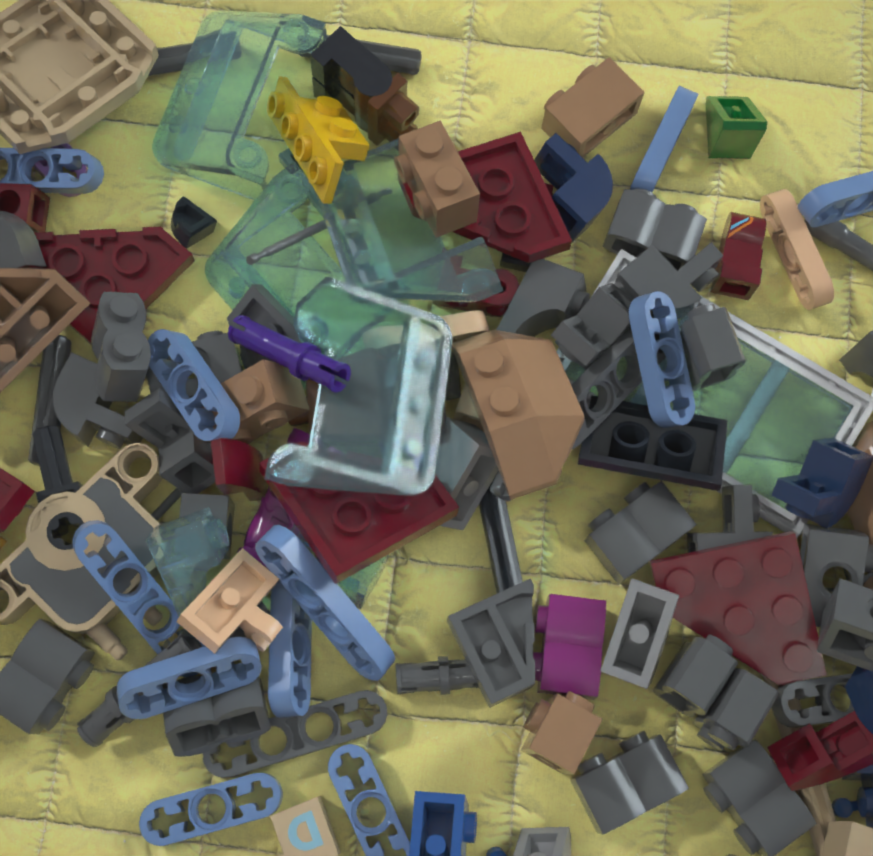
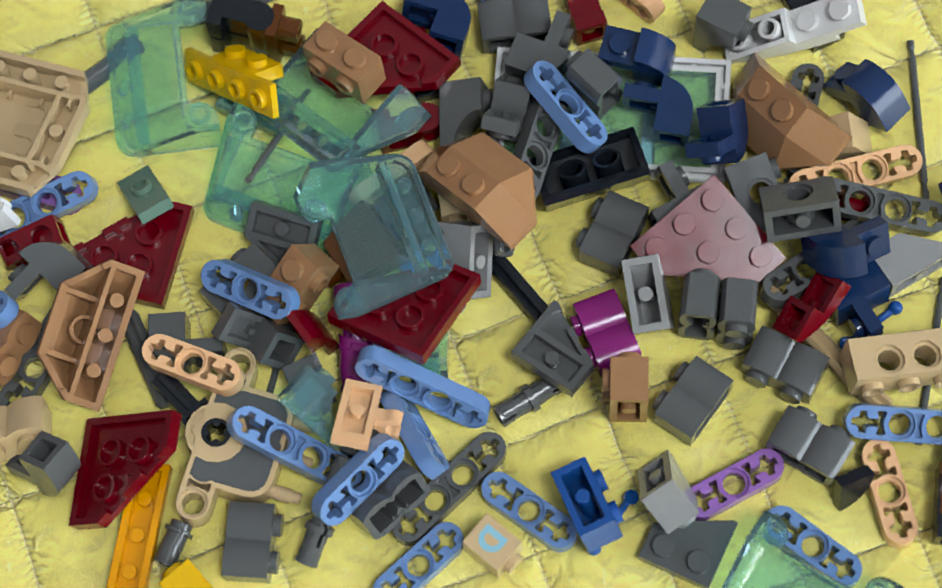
camera: 15 degrees left, 5 degrees down
dark grey brick [91,292,151,402] -> none
black tile [171,196,217,249] -> none
dark purple pin [228,315,351,393] -> none
none -> sand green plate [117,165,174,224]
none -> light nougat beam [142,334,245,396]
none -> dark blue brick [598,25,676,87]
none -> dark blue brick [622,76,693,147]

